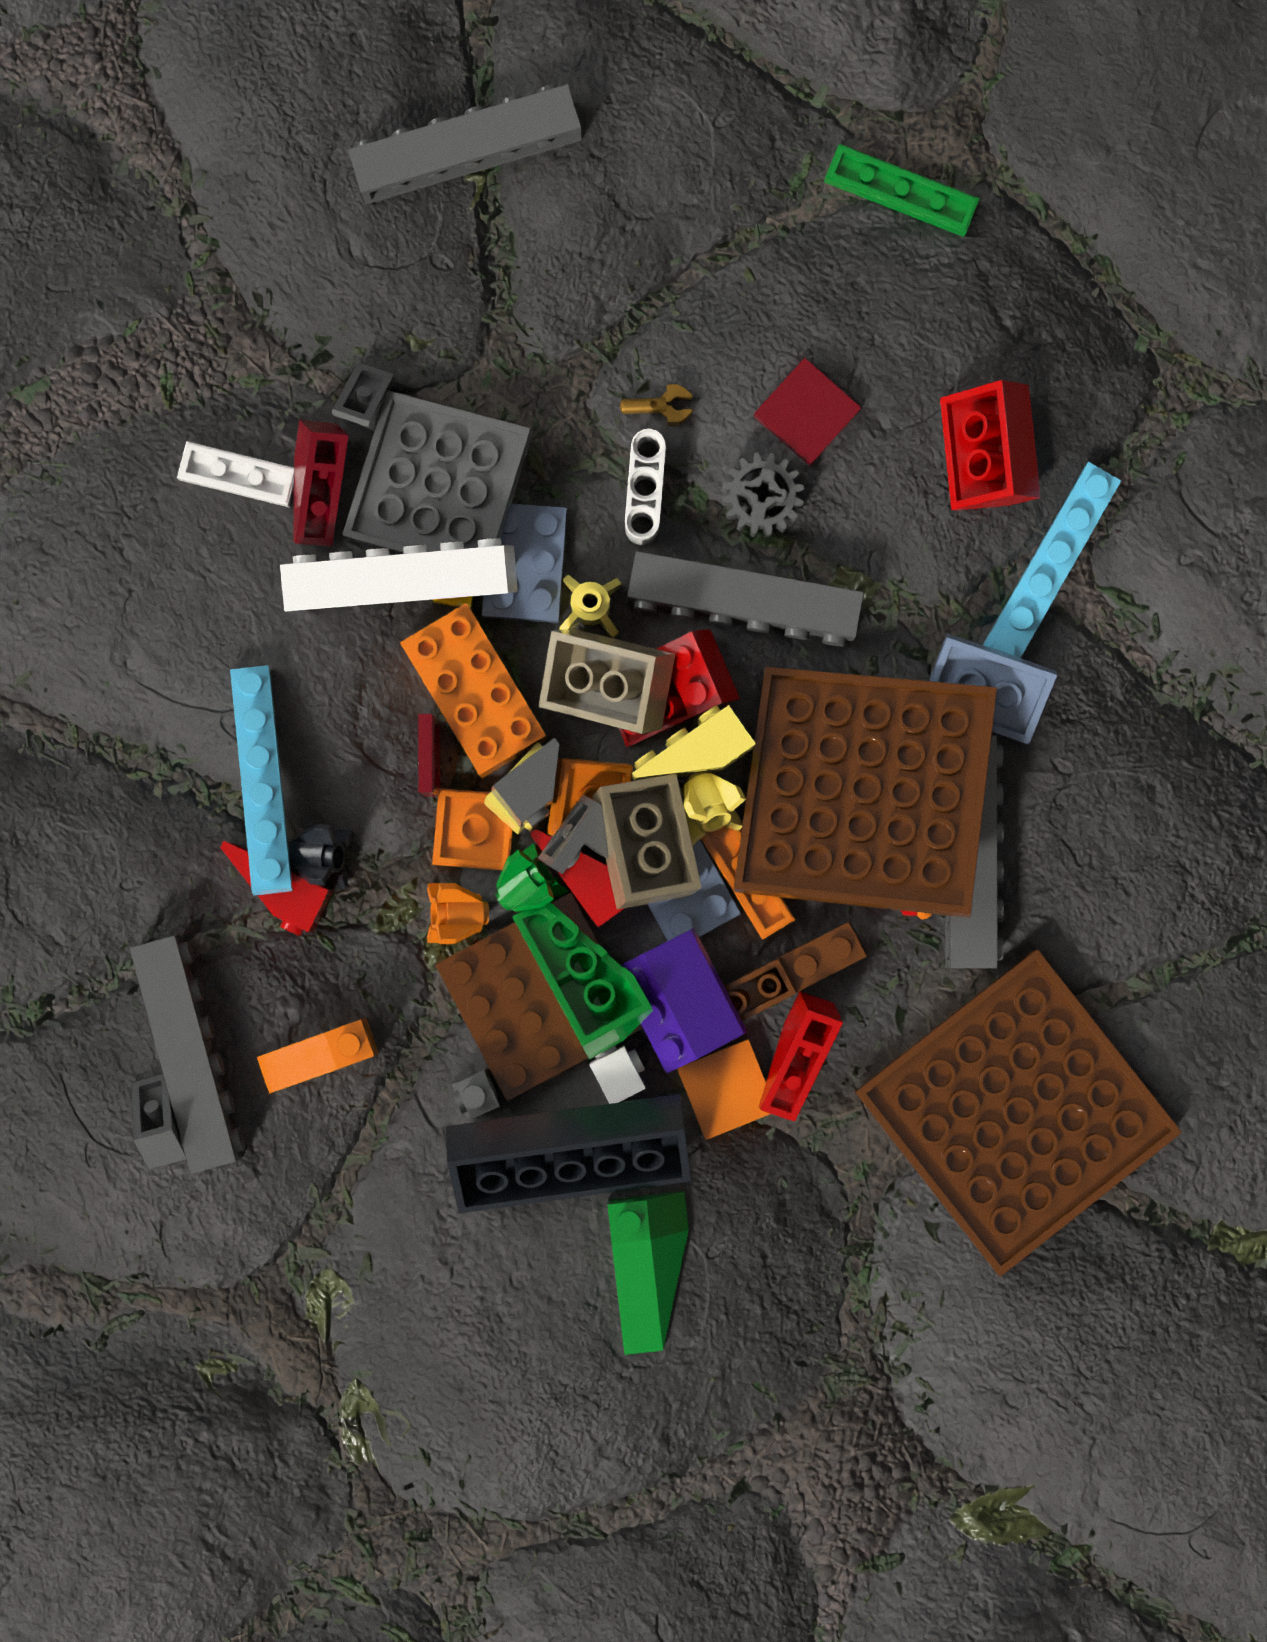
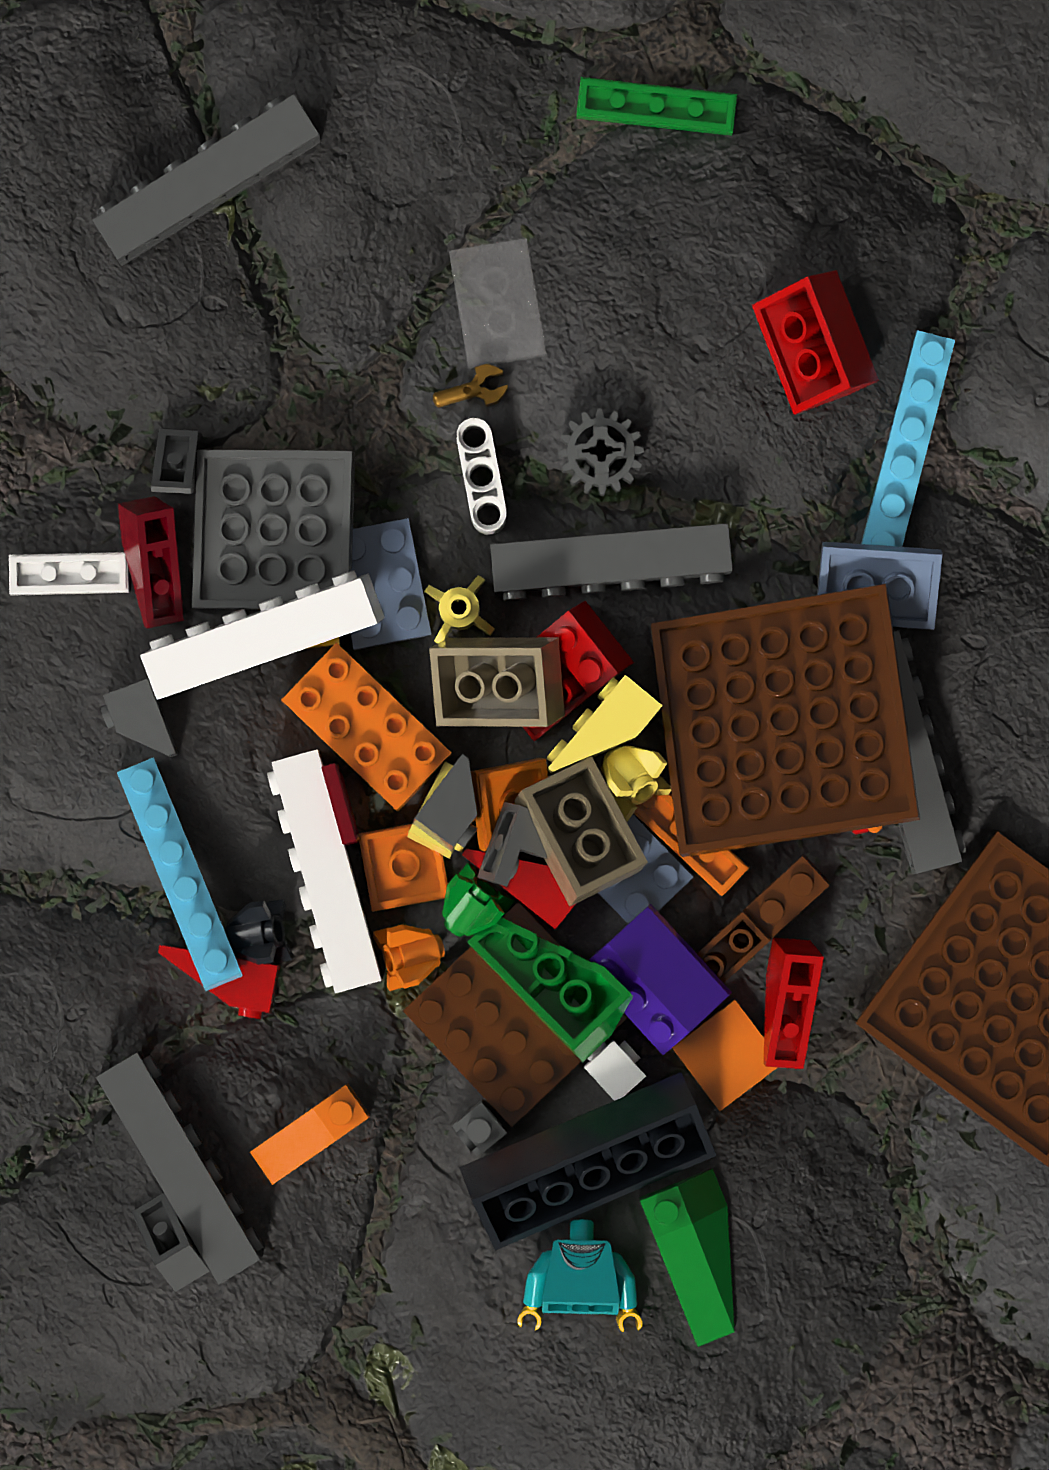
camera: 15 degrees left, 0 degrees up
dark red tile [753,358,861,466] -> none
none -> dark grey slope [100,678,179,757]
none -> white brick [267,749,383,993]
none -> clear tile [449,238,546,369]
none -> teal torso [518,1219,642,1332]

